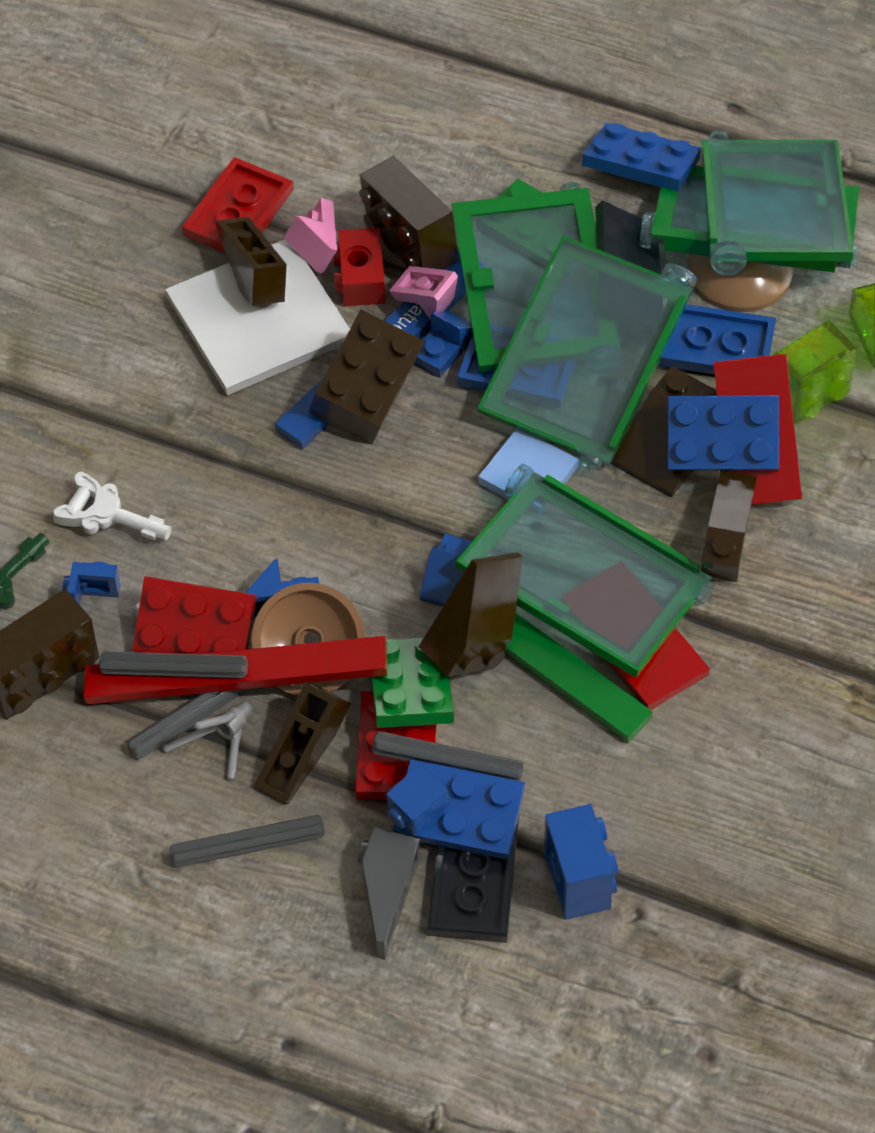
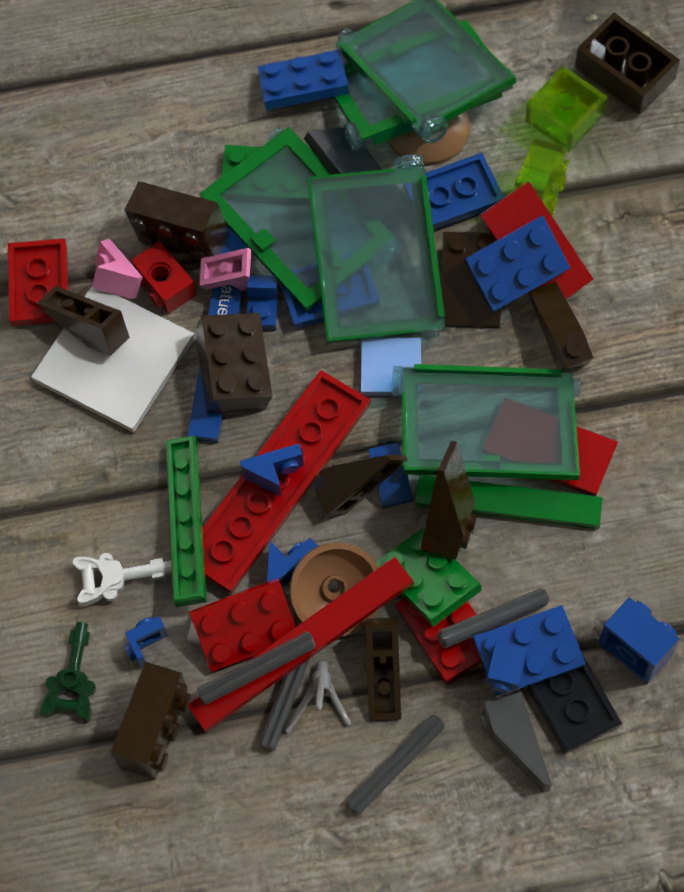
camera: 30 degrees left, 10 degrees up
none -> green tile [166,435,207,607]
none -> red plate [203,370,371,595]
none -> blue slope [240,444,304,496]
none -> dark brown slope [311,455,408,514]

